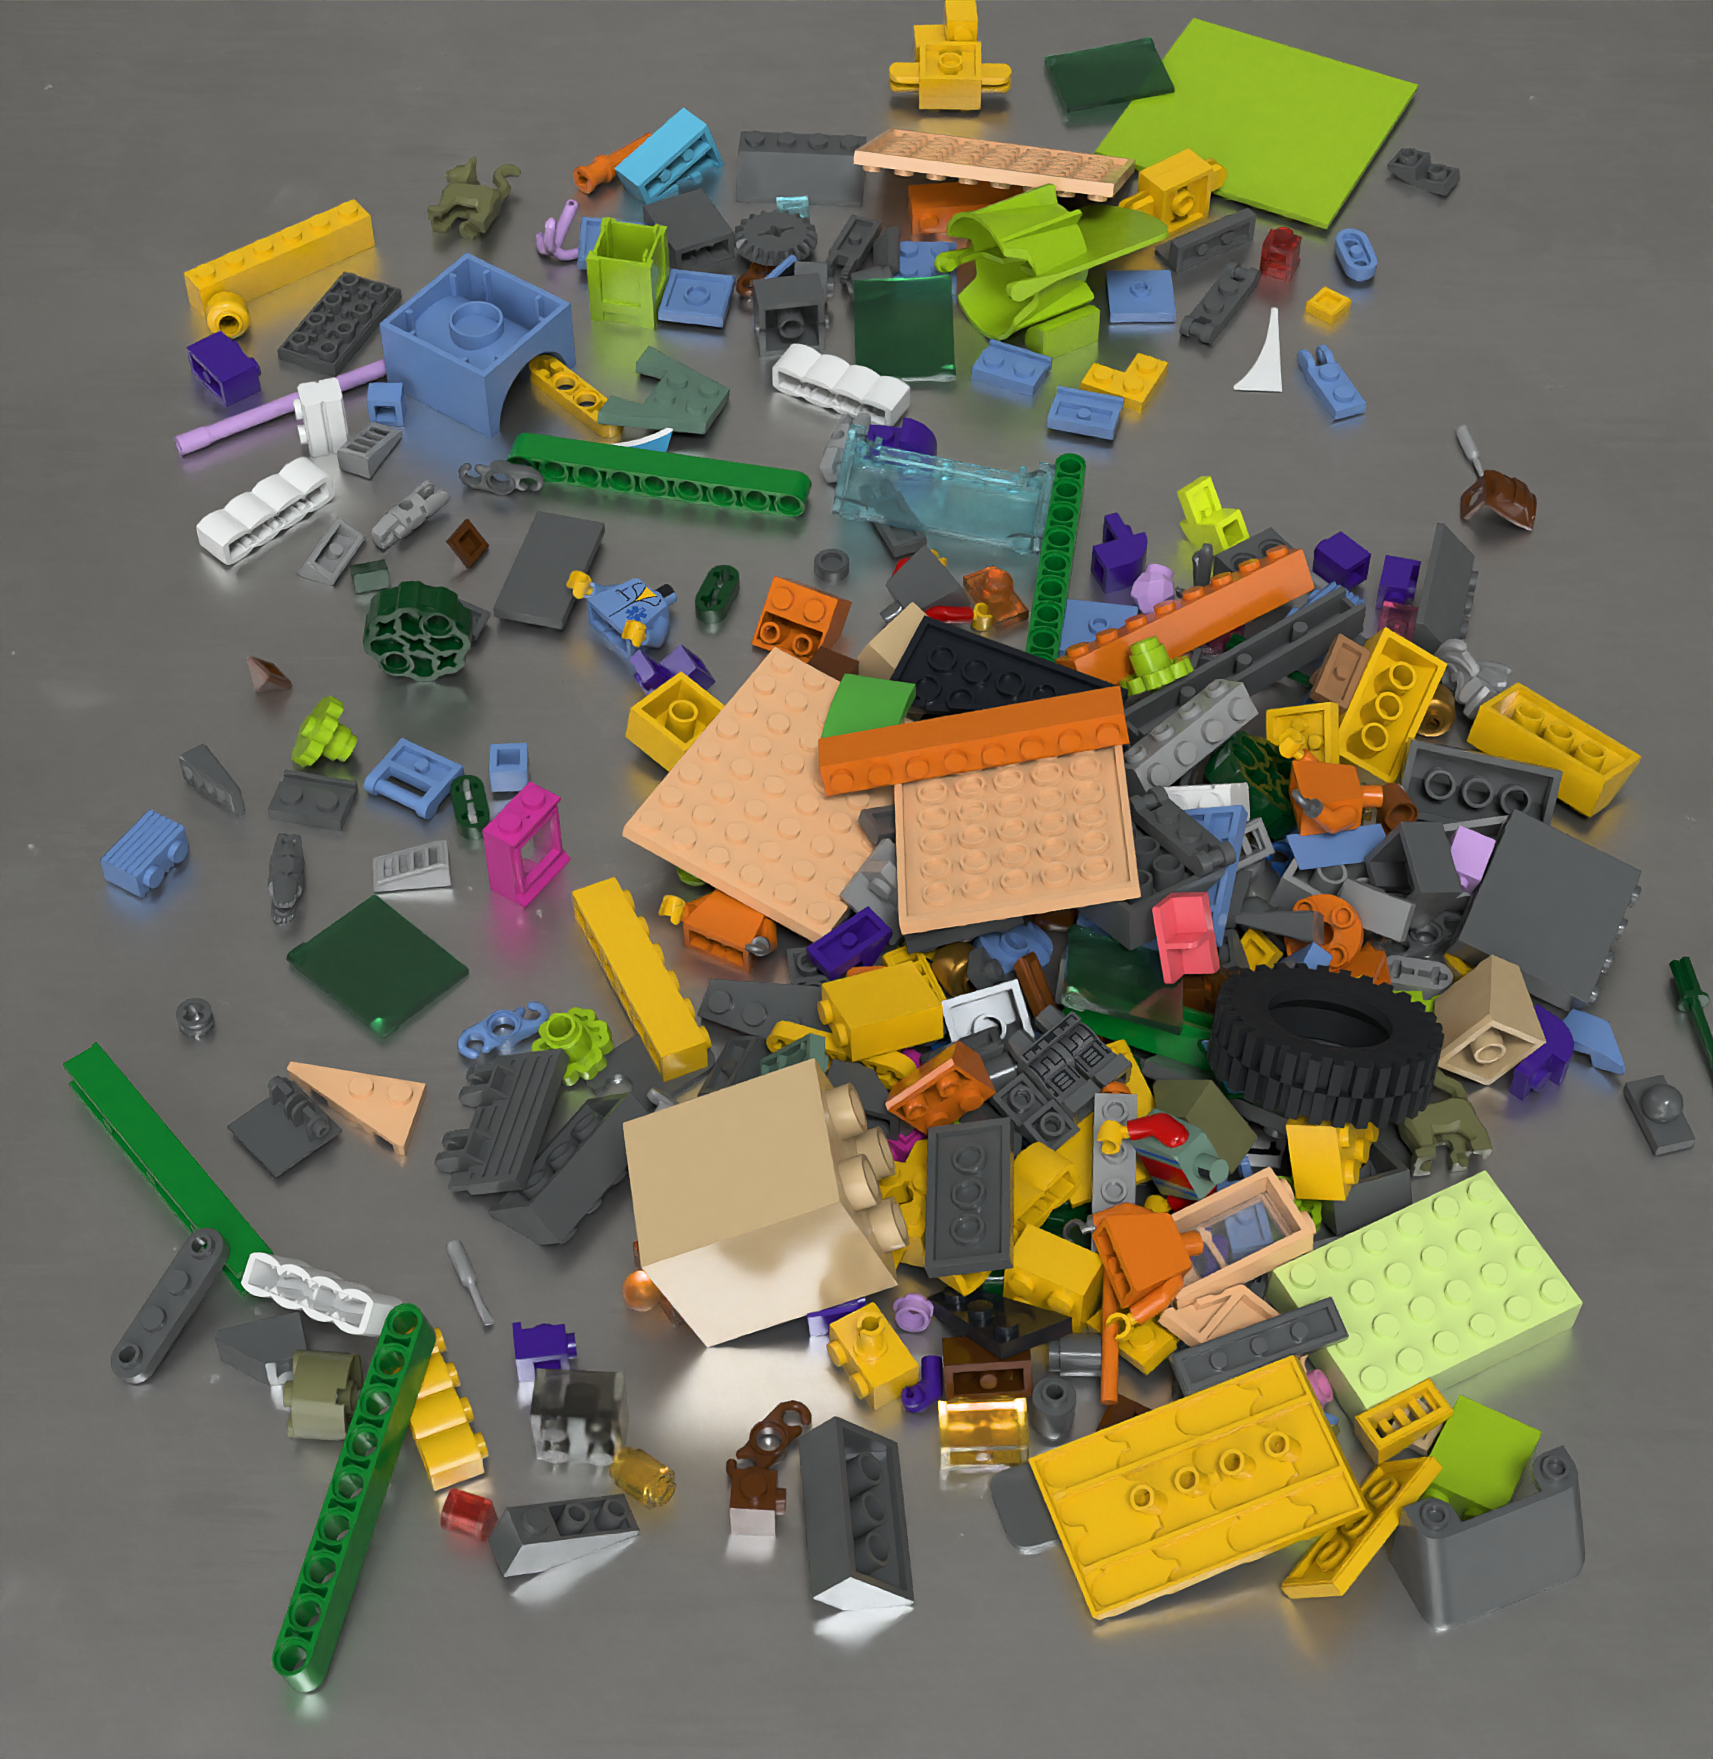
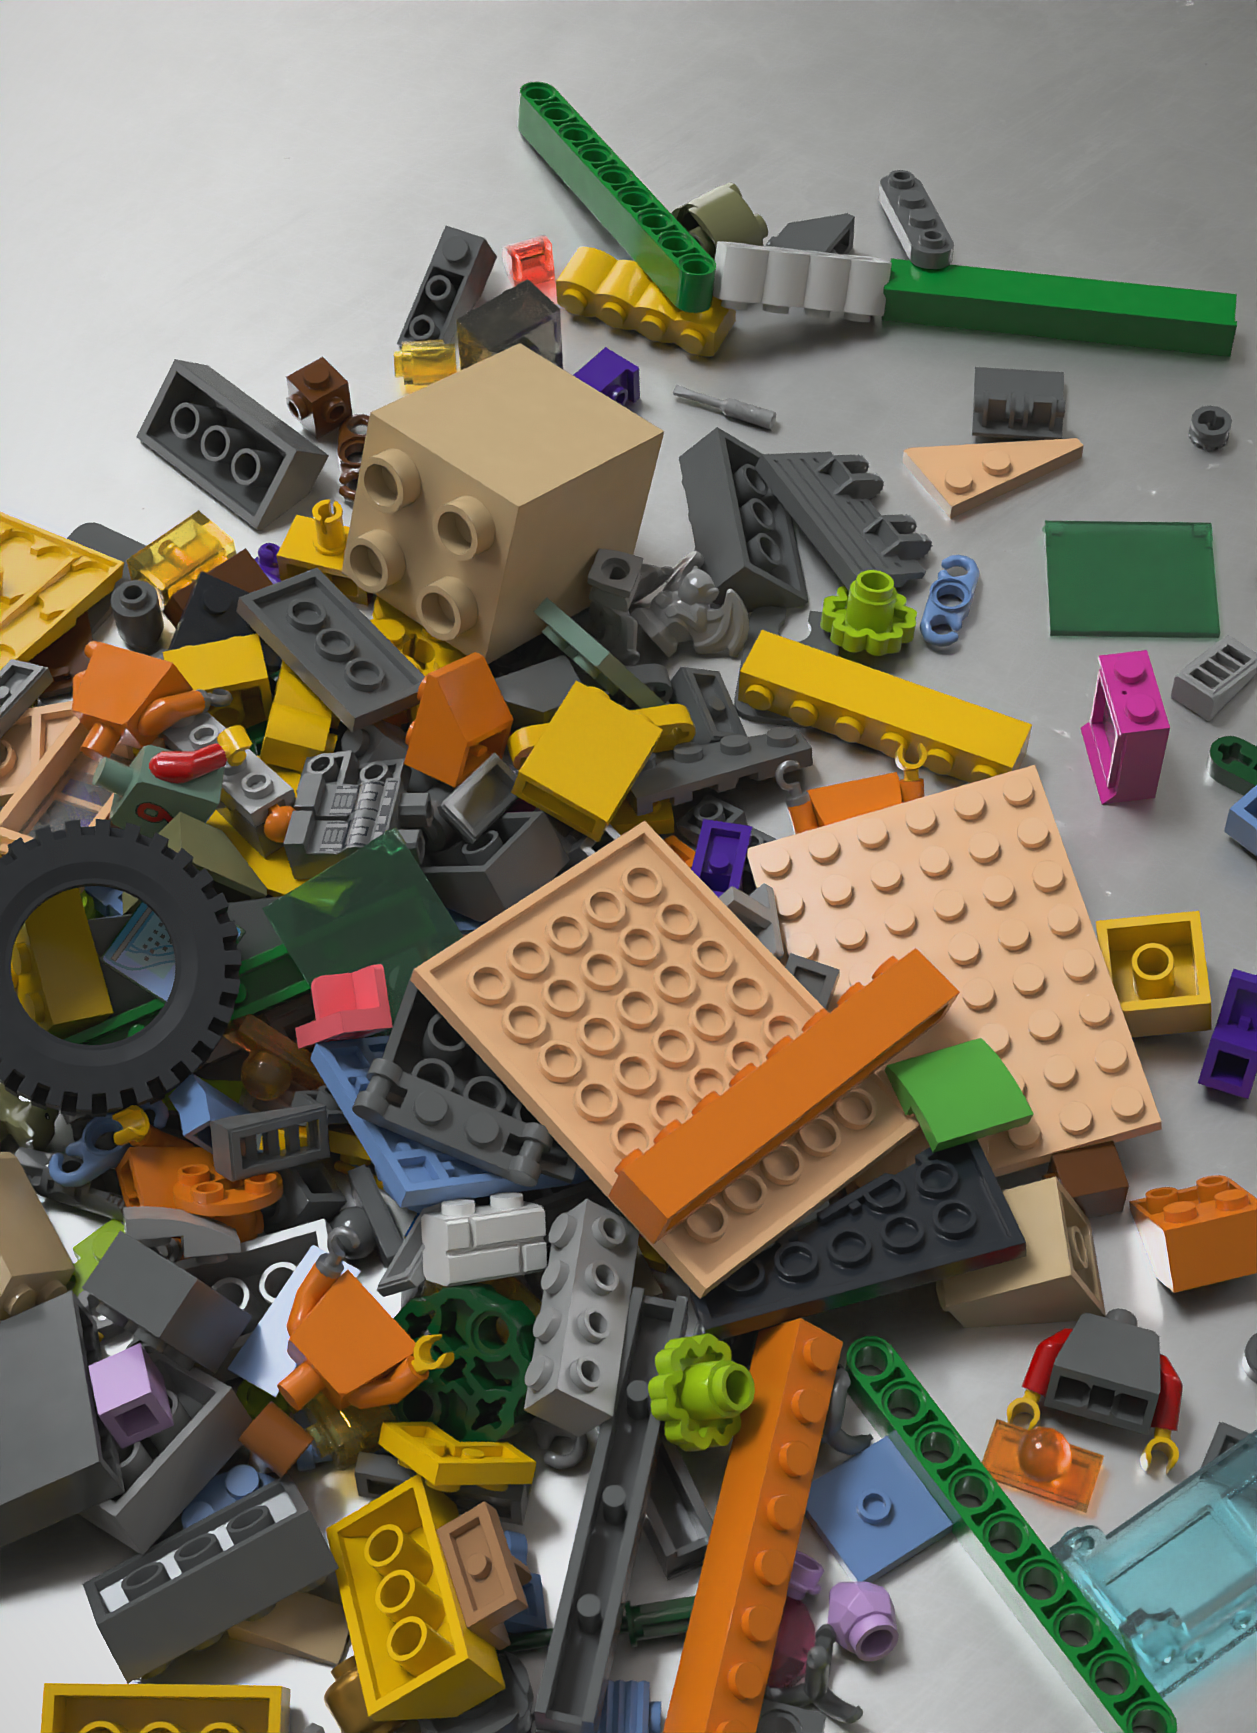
camera: 140 degrees right, 5 degrees up
dark purple brick [1091,512,1148,595] -> none

